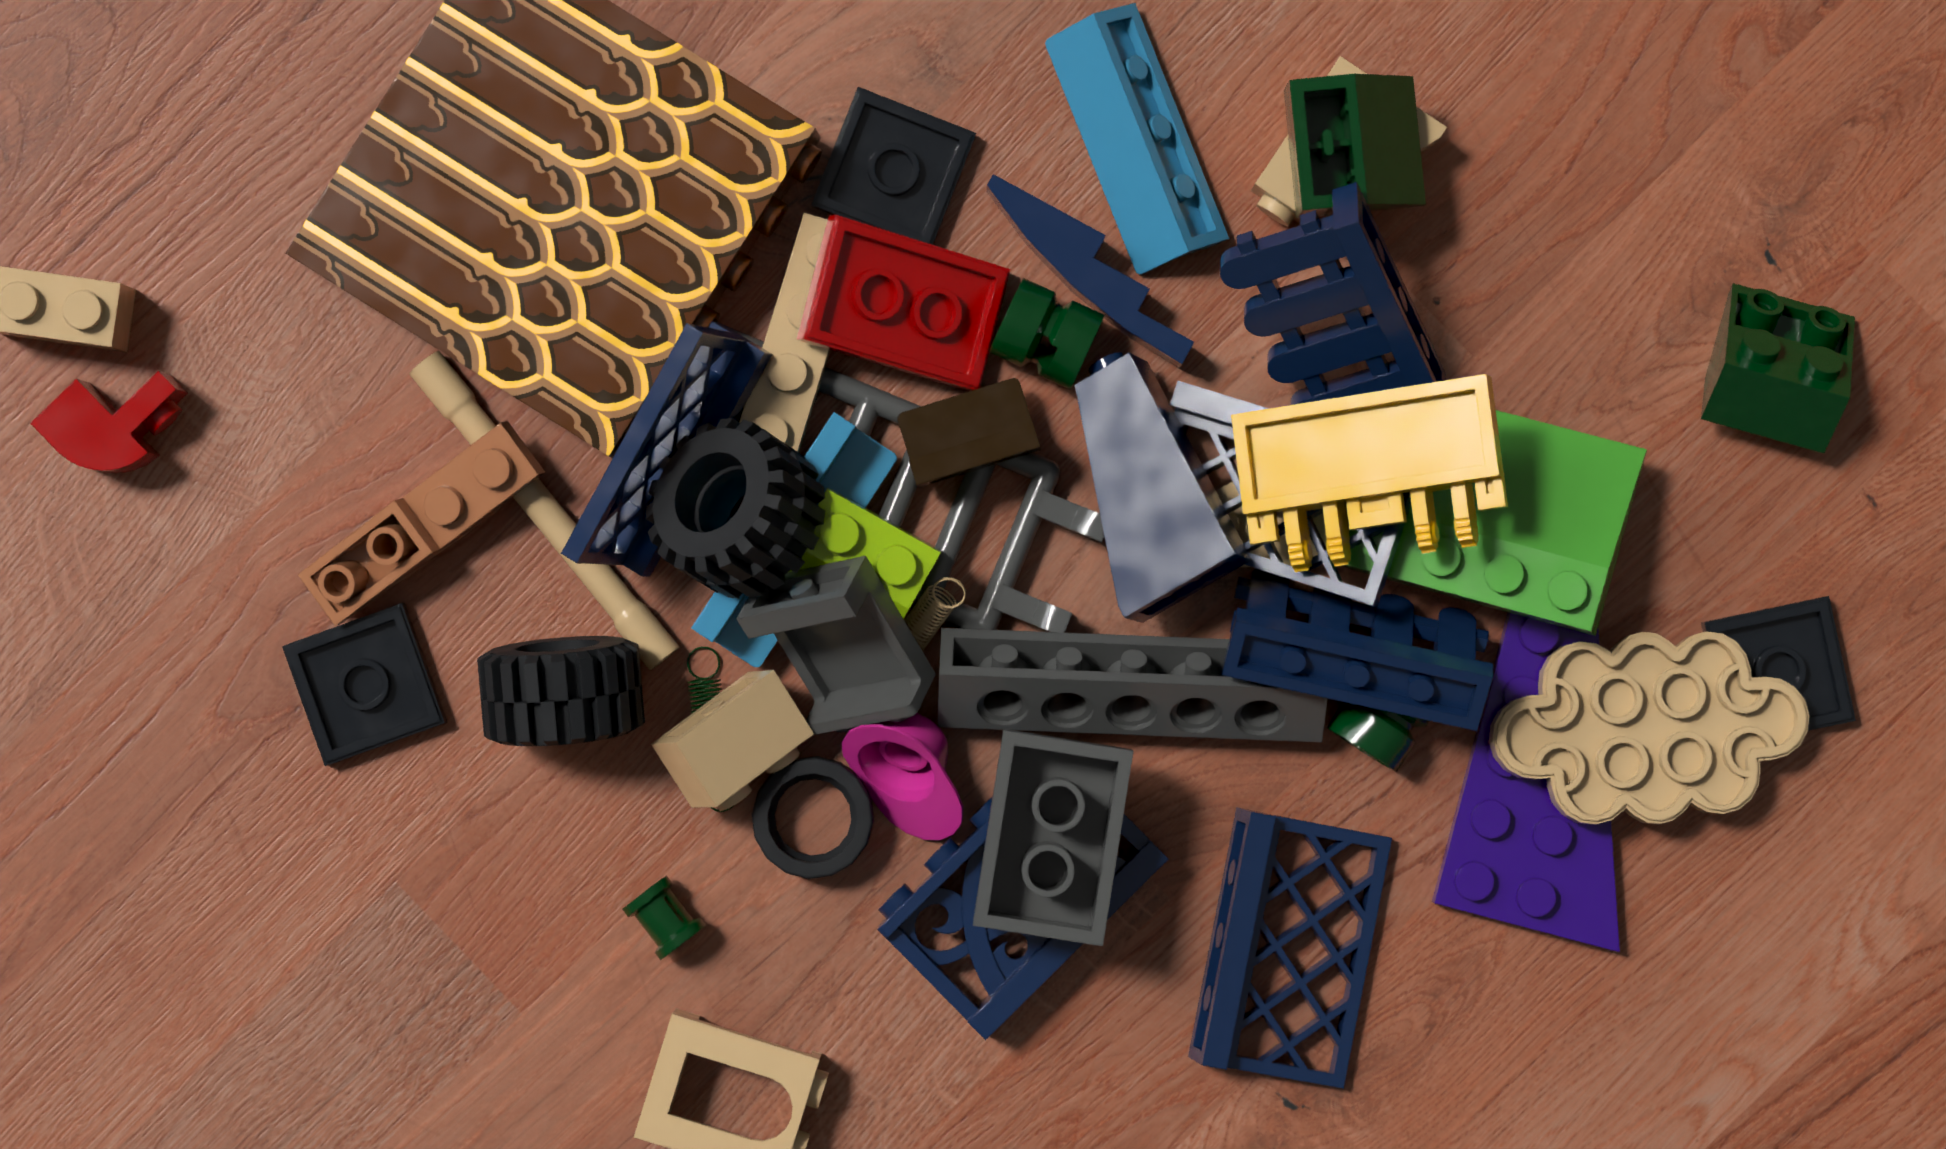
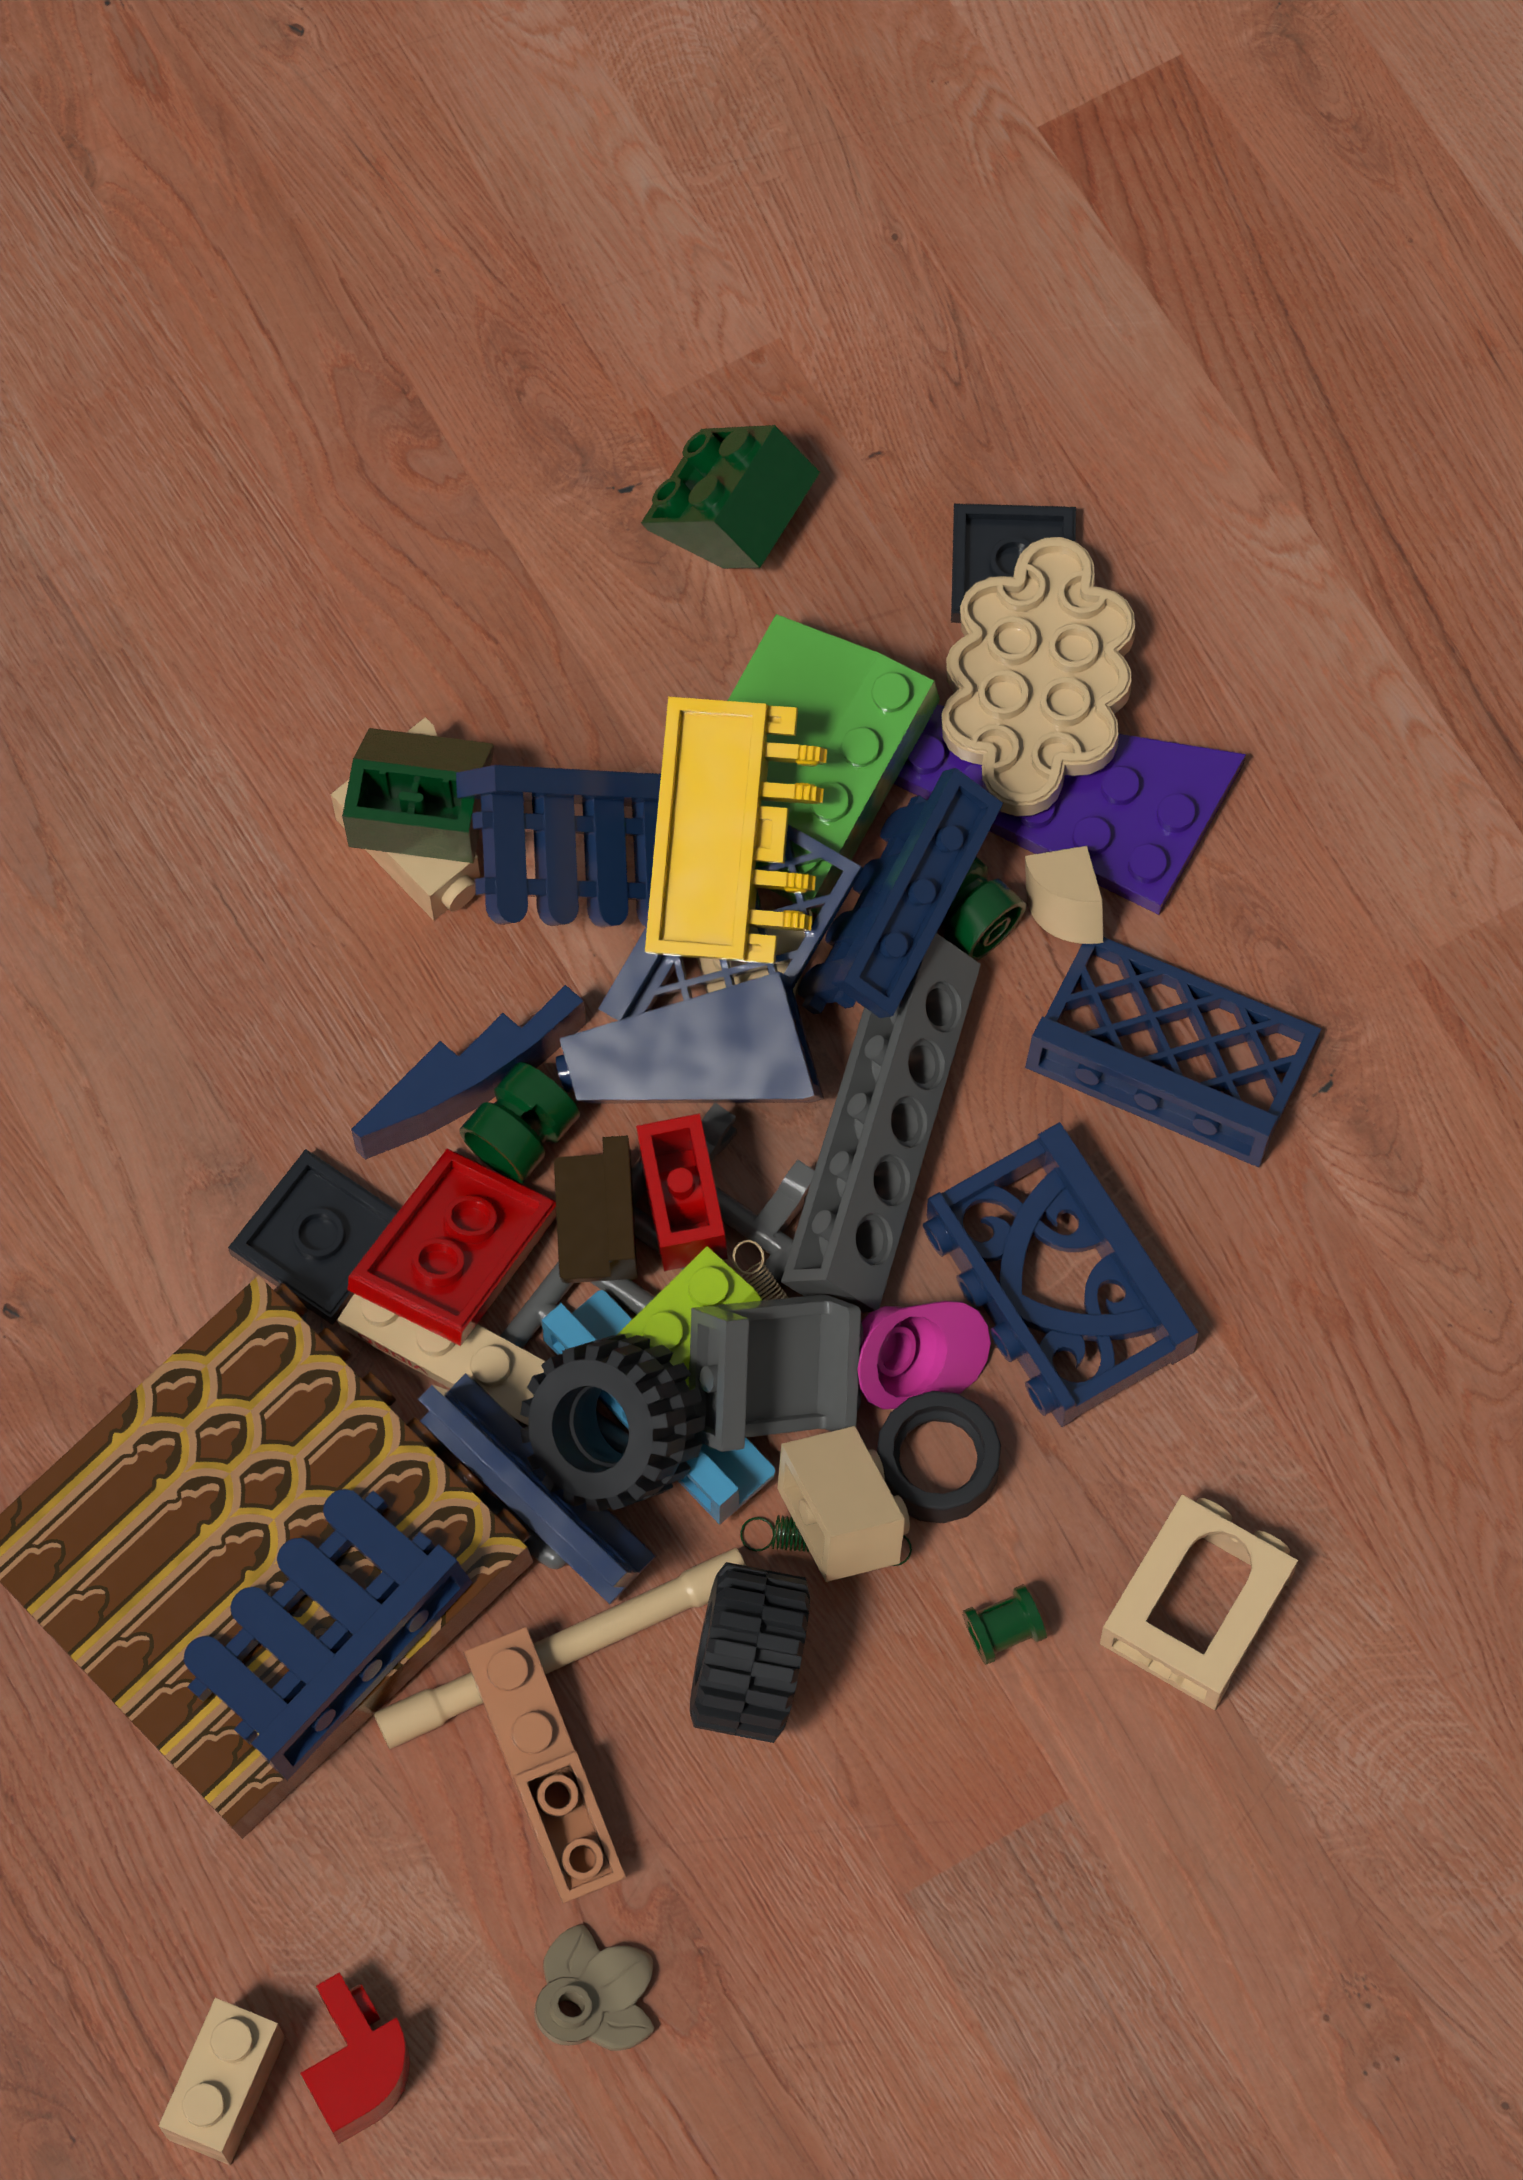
camera: 75 degrees left, 20 degrees down
black tile [282,603,448,766] -> none
dark grey brick [973,729,1134,946] -> none
dark azure panel [1045,3,1229,274] -> none
none -> dark blue fence [184,1489,473,1781]
none -> dark tan plate [534,1925,654,2051]
none -> red brick [636,1113,728,1271]
none -> tan brick [1025,846,1103,944]

